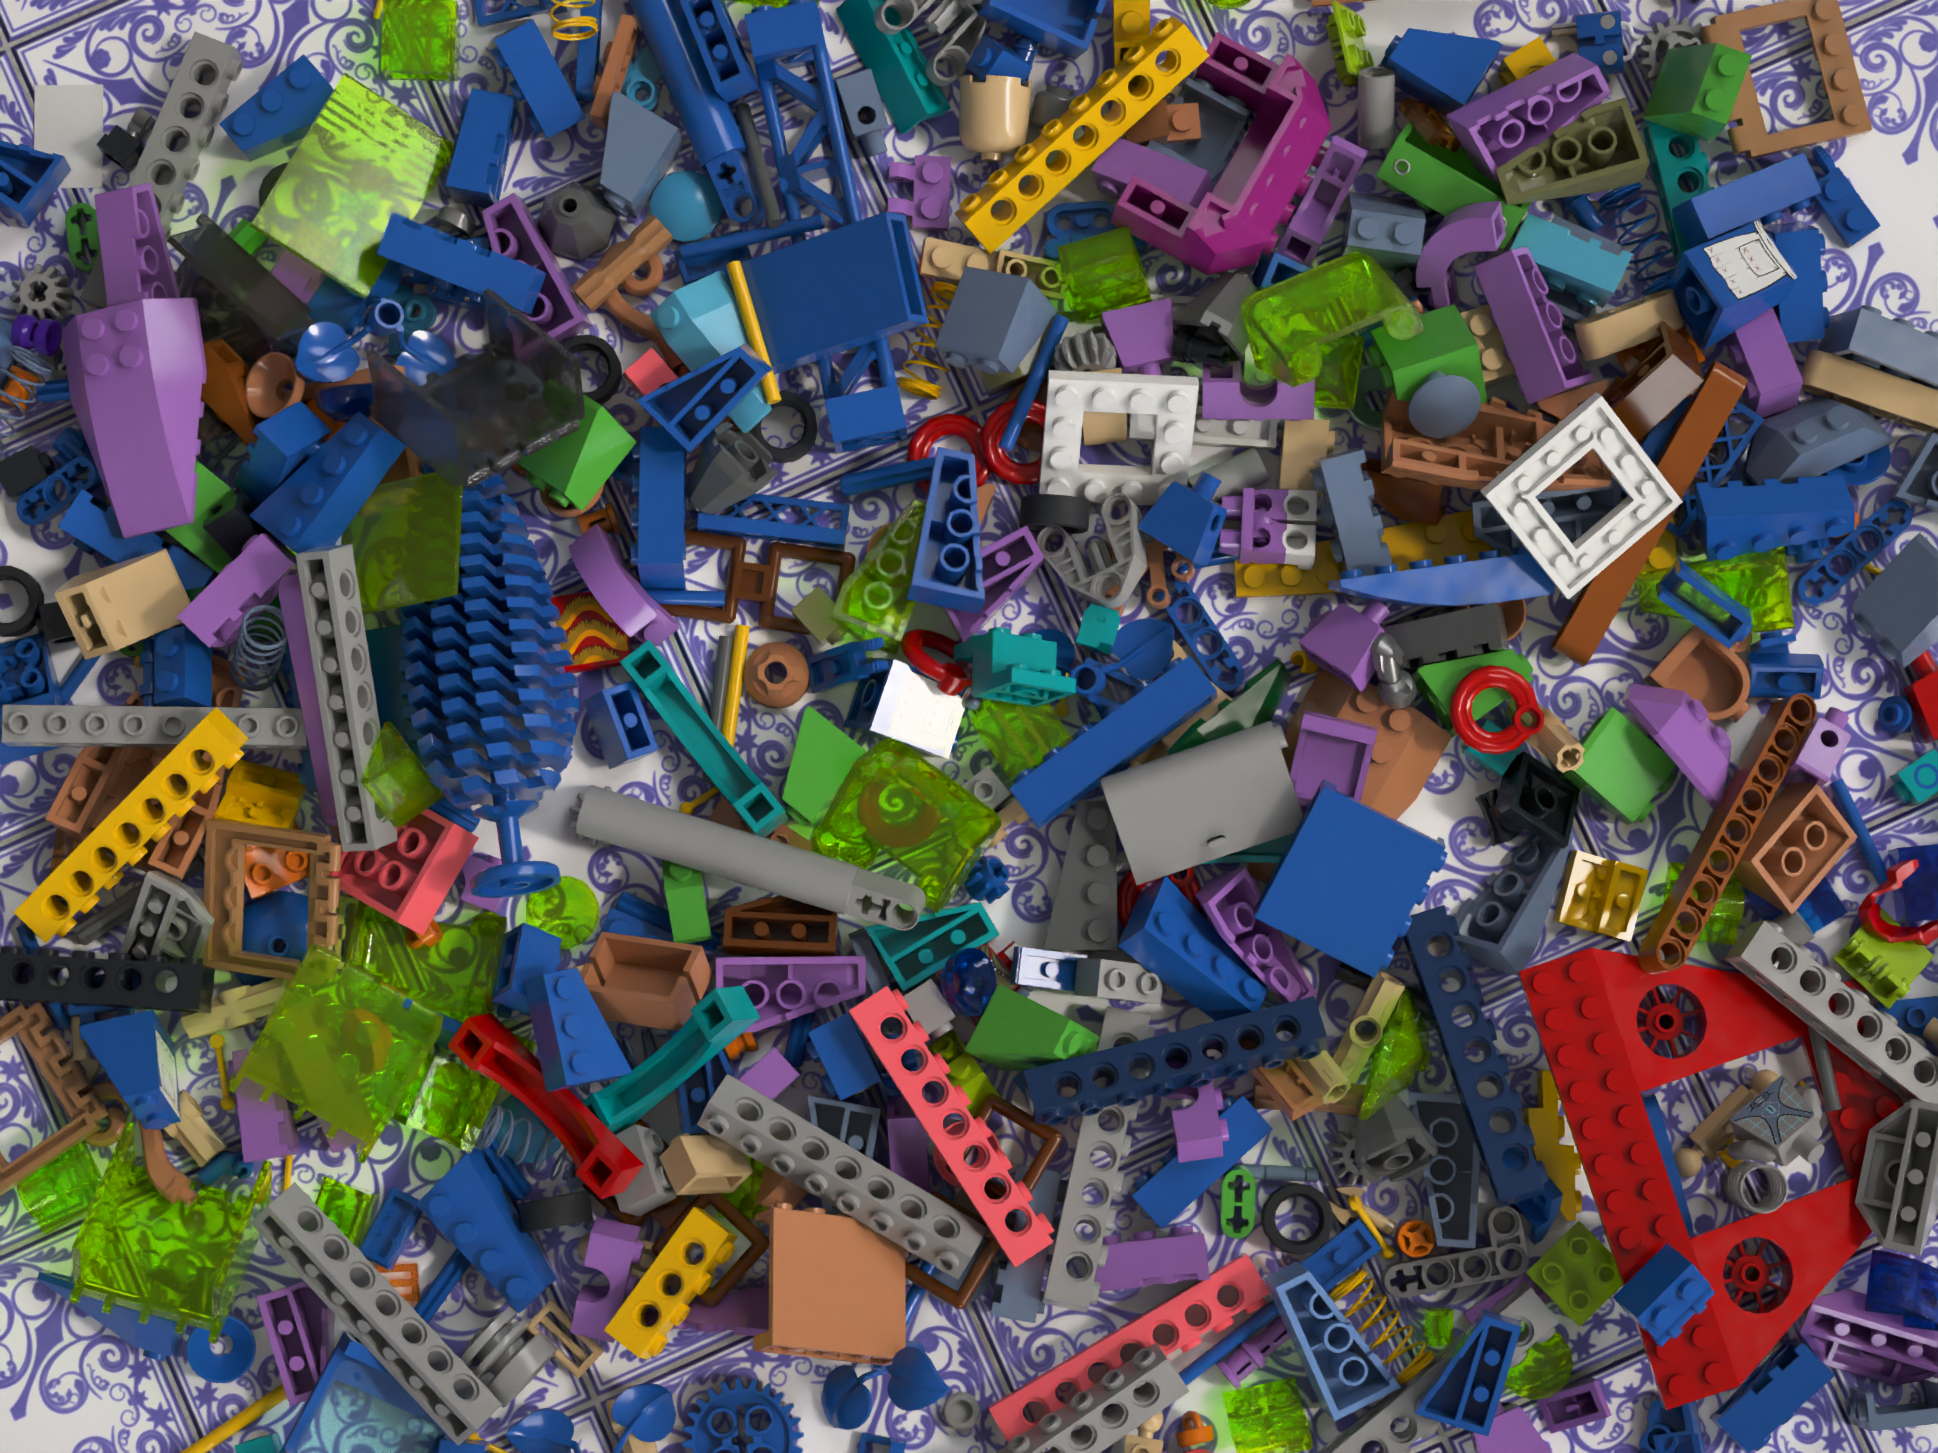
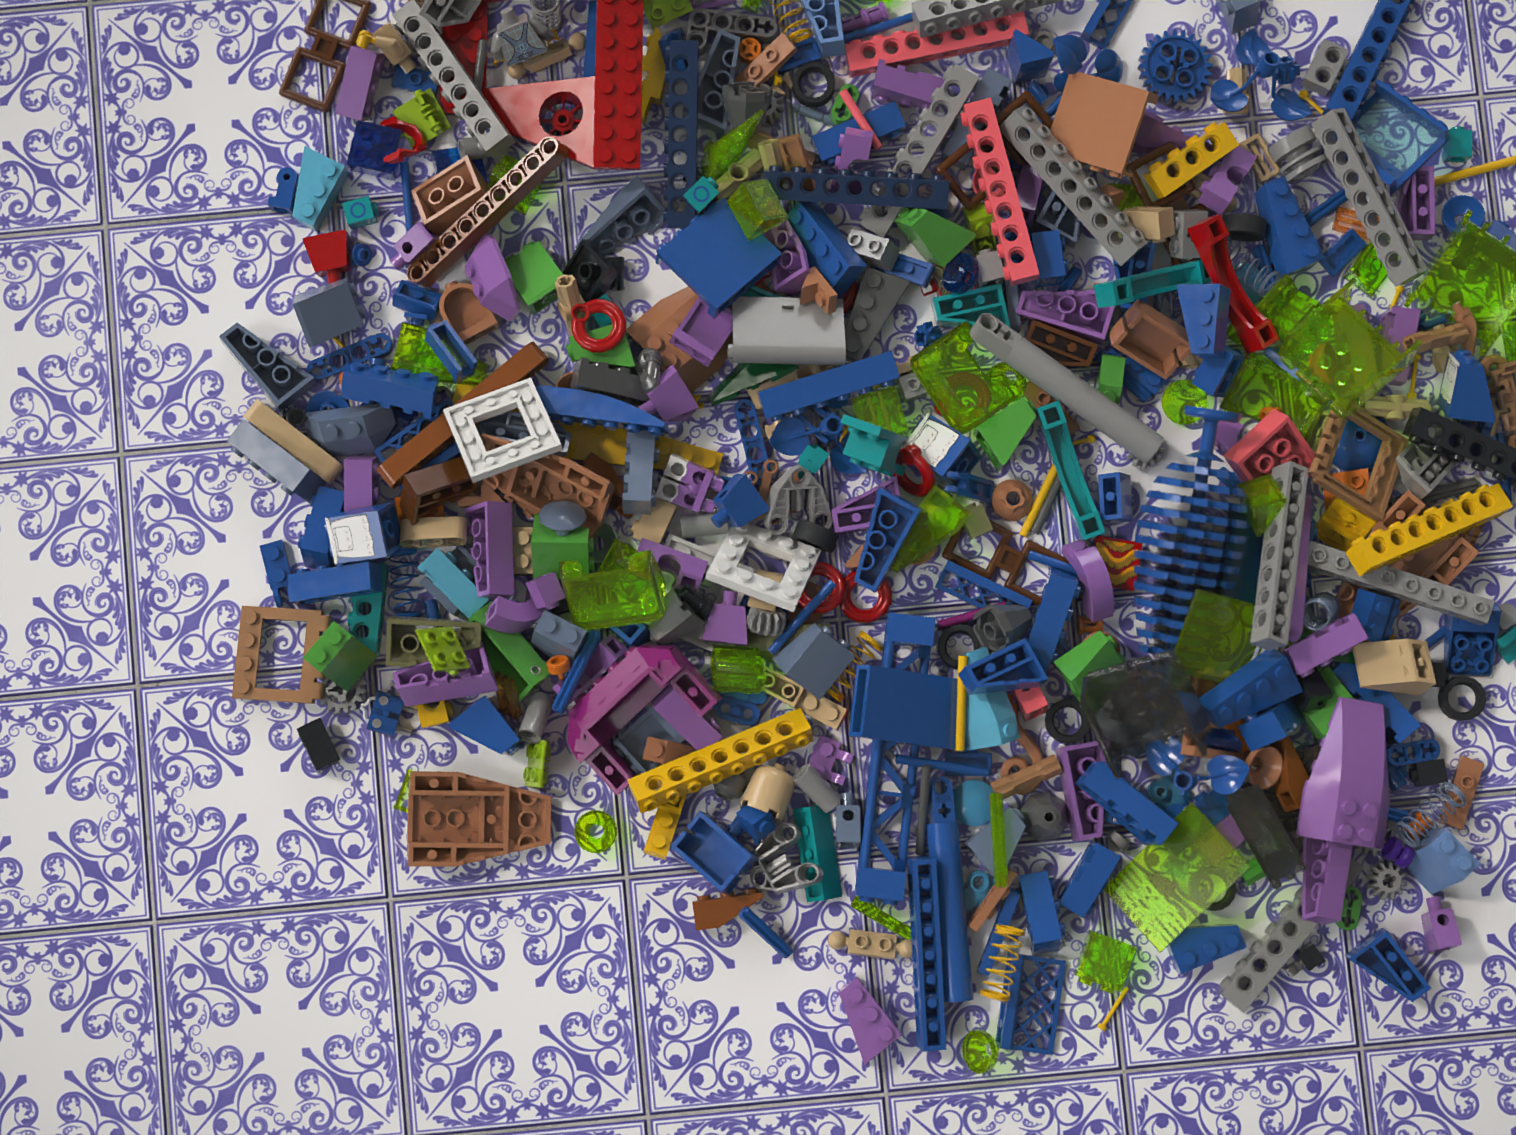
camera: 160 degrees left, 0 degrees up
white sticker [34,84,103,188] -> none
medium lavender slope [739,1047,800,1100] -> none
blue axle [840,457,934,496] -> none
yellow slope [1553,850,1649,942] -> none
none -> black pin [282,407,306,426]
none -> lime hinge [416,627,470,677]
none -> medium lavender brick [526,572,566,610]
none -> orange tile [546,655,571,680]
none -> blue axle [552,629,601,714]
none -> teal brick [683,176,719,213]
none -> clear neon green slope [726,179,789,241]
none -> nougat plate [734,32,798,88]
none -> light grey pin [793,764,842,813]
none -> nougat slope [800,266,837,314]
none -> coral bar [839,89,883,151]
none -> magenta bar [938,601,1006,630]
none -> clear neon green axle [989,792,1008,888]
none -> blue slope [1006,29,1055,84]
none -> blue plate [1026,80,1049,105]
none -> medium nougat axle [1402,322,1470,355]

